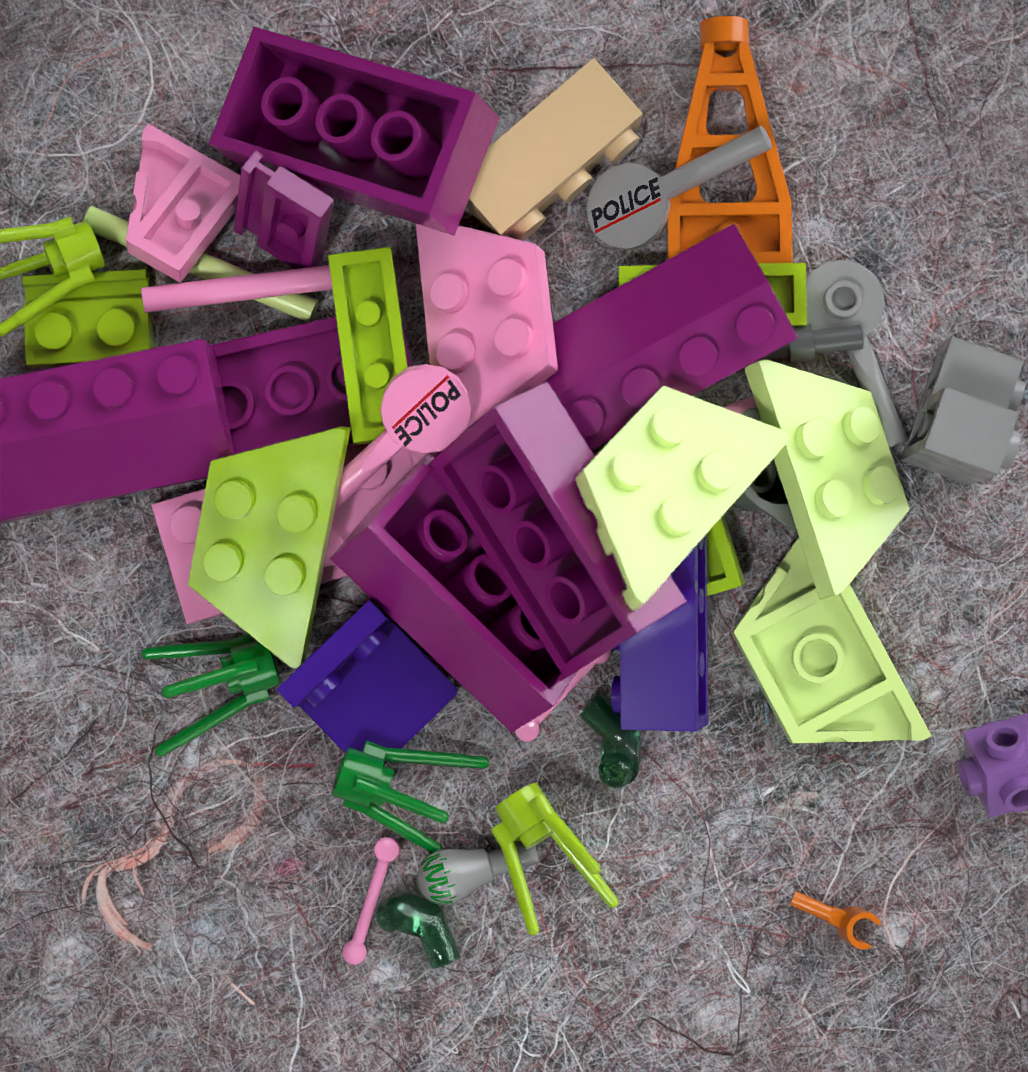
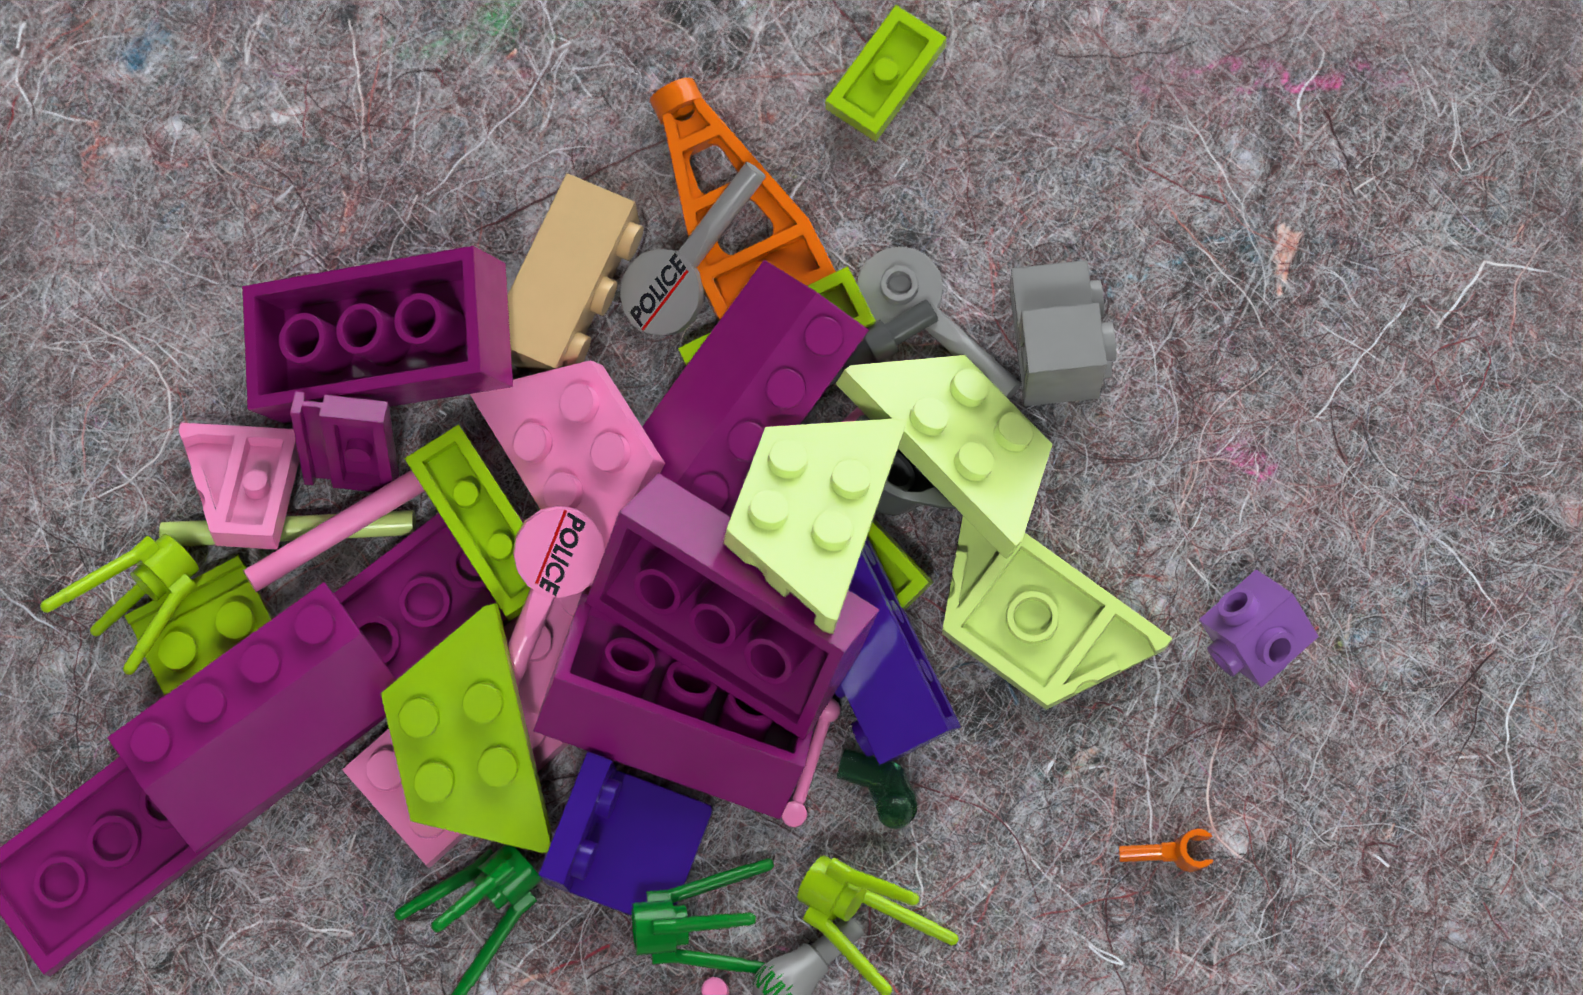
camera: 15 degrees left, 10 degrees down
none -> lime plate [825,5,947,142]

